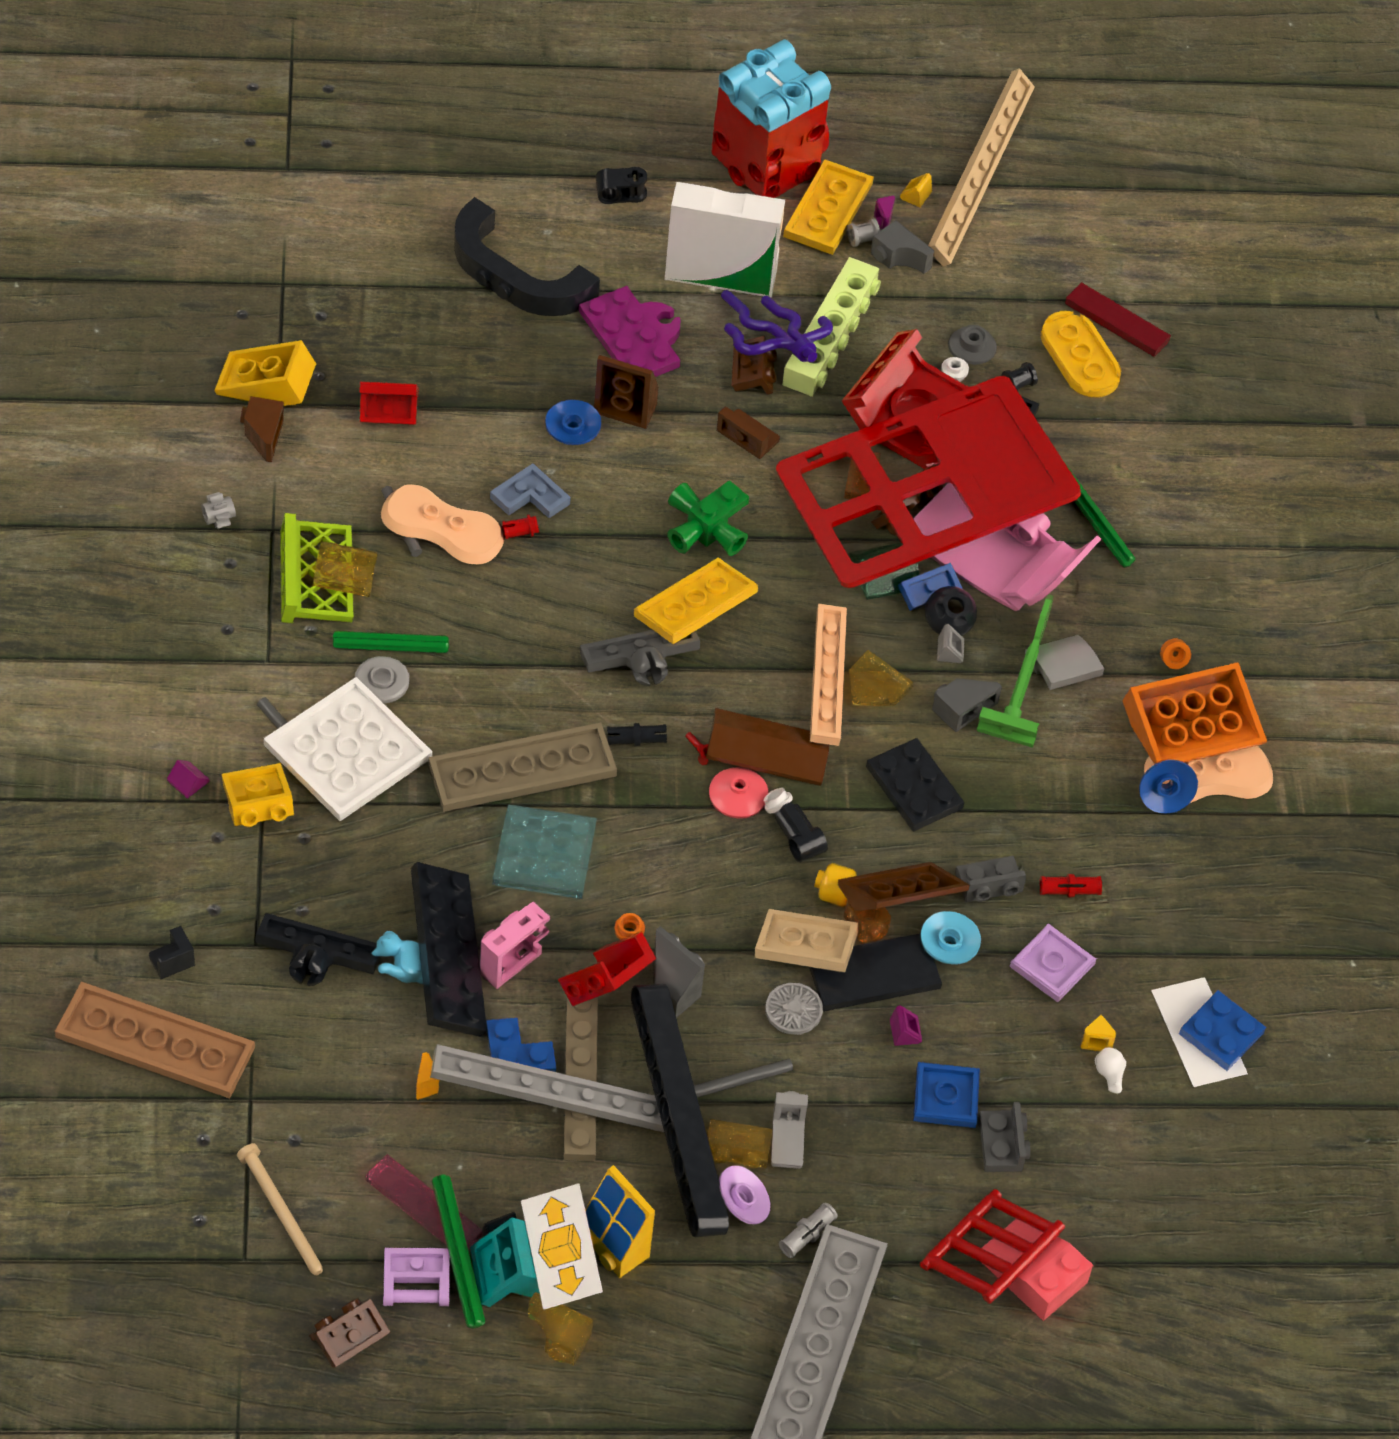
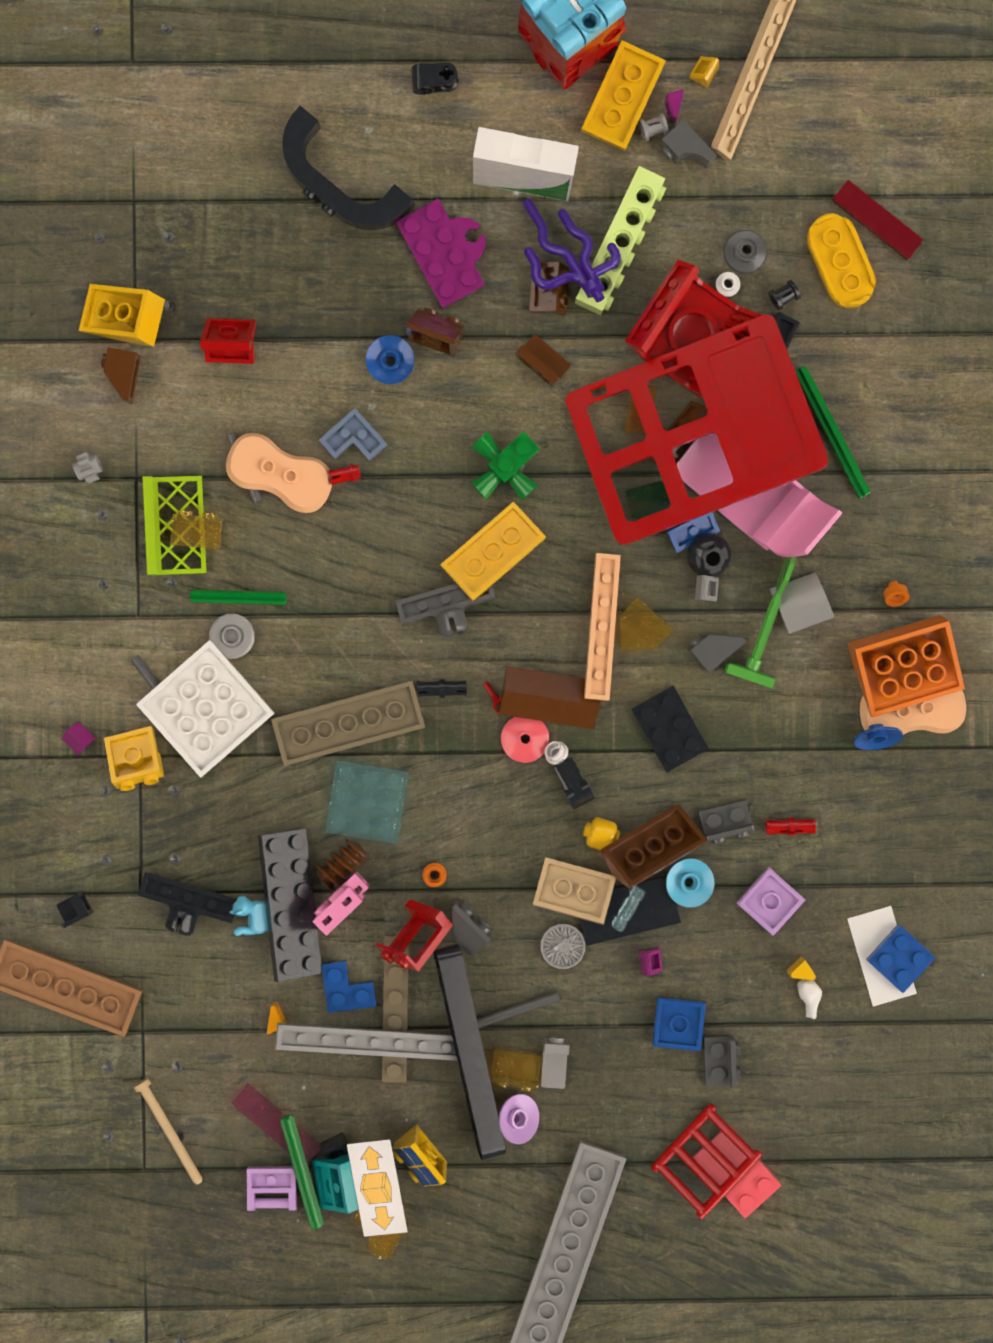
camera: 10 degrees right, 35 degrees up
bracket [309,1298,391,1368] -> none
light grey pin [779,1202,838,1258] -> none
none -> reddish brown piece [316,838,370,891]
none -> clear light blue axle [612,886,645,932]

